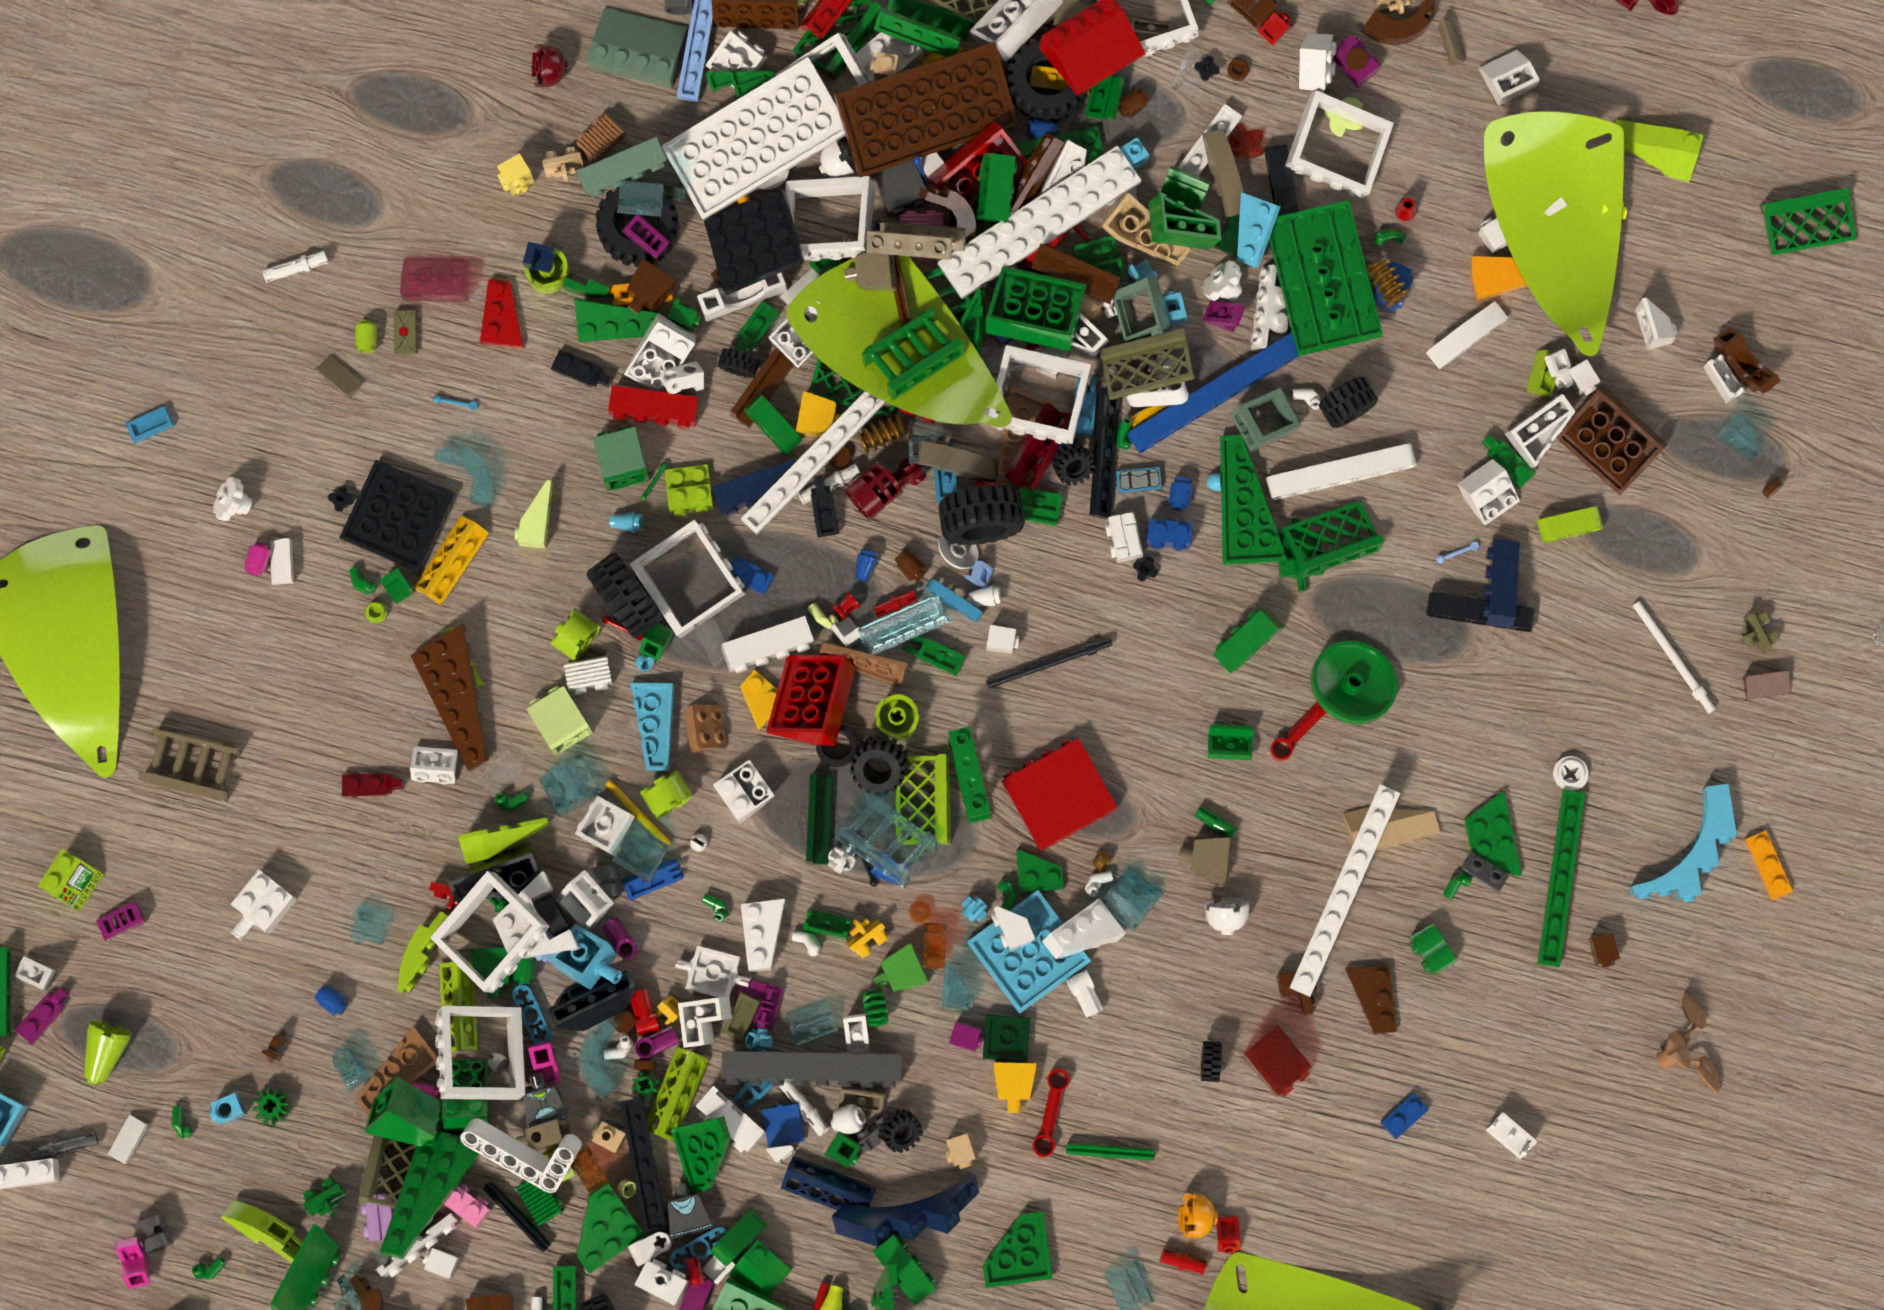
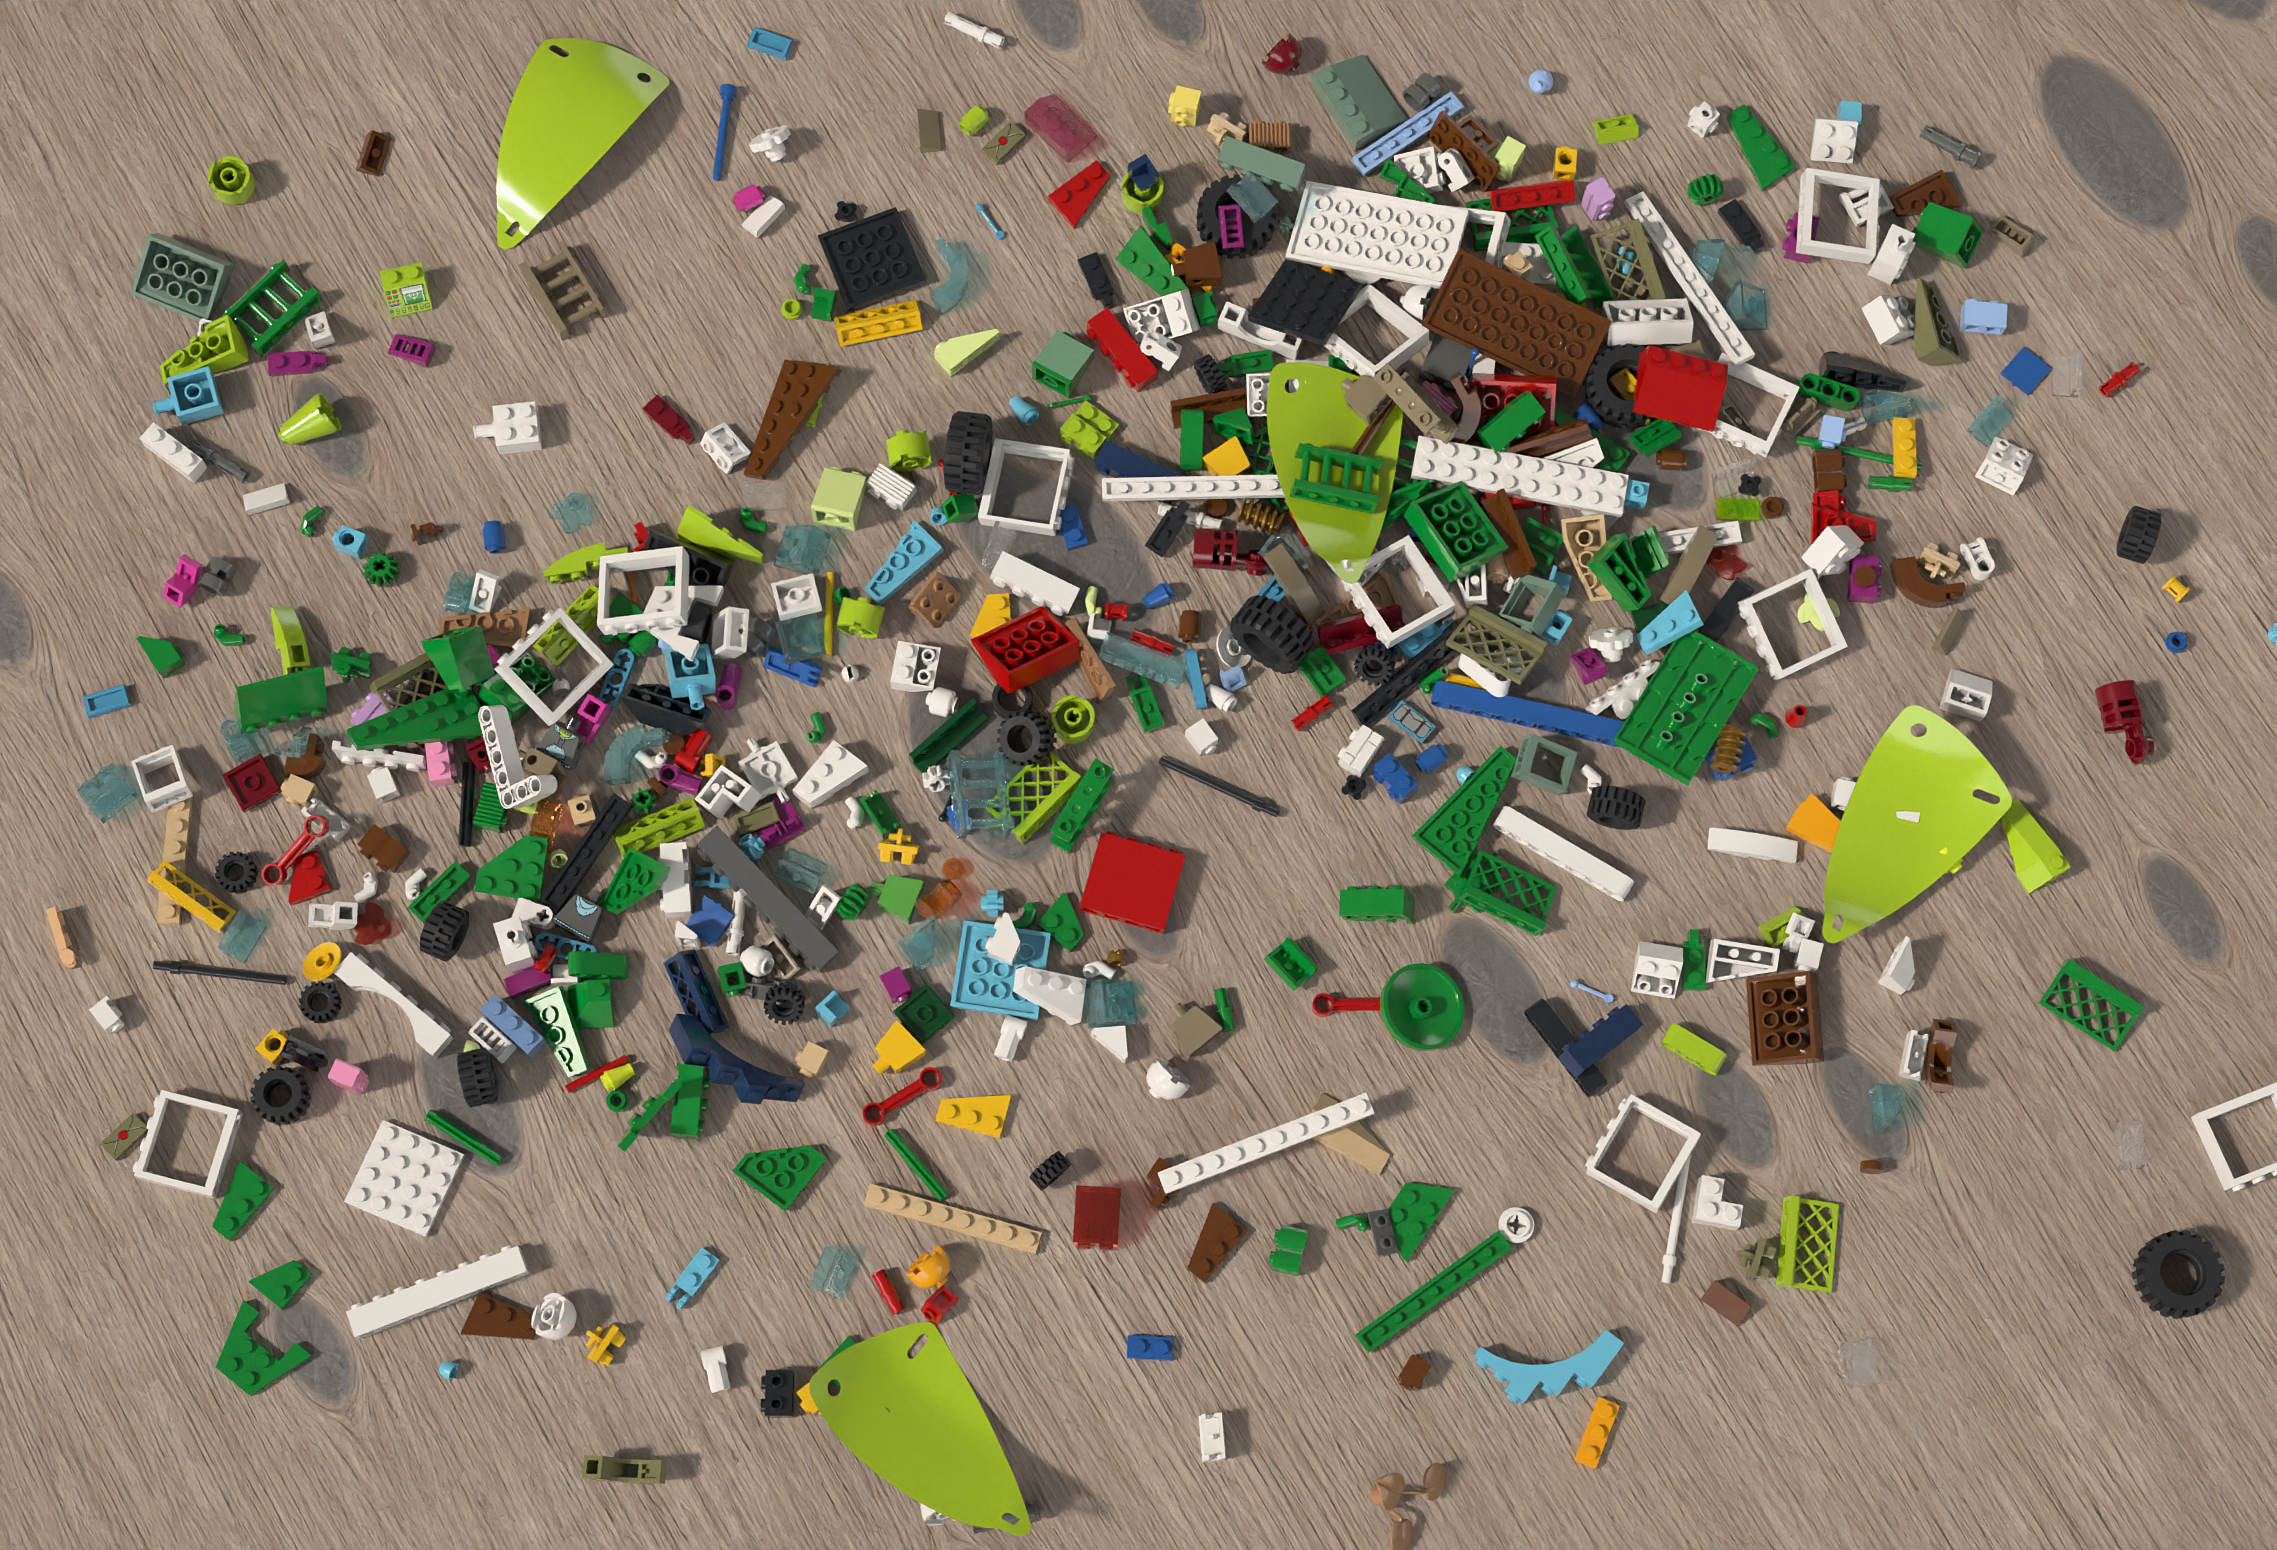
camera: 40 degrees right, 5 degrees down
none -> dark red brick [465,737,492,774]
none -> white slope [469,569,502,613]
none -> orange hinge [628,571,639,605]
none -> blue piece [713,84,737,181]
none -> medium azure panel [815,990,850,1027]
none -> green hinge [832,586,852,605]
none -> tan plate [864,1183,1042,1255]
none -> white head [926,687,959,718]
none -> yellow wing [935,1095,1012,1139]
none -> white slope [1091,1026,1128,1064]
none -> green slope [1213,407,1254,445]
none -> red pin [1291,695,1333,732]
none -> white leg [1438,148,1475,192]
none -> white window [1585,1094,1701,1214]
none -> white brick [1692,1175,1743,1231]
none -> clear neon green slope [1716,497,1760,522]
none -> lime fence [1776,1195,1839,1293]
none -> red wing [1811,503,1876,544]

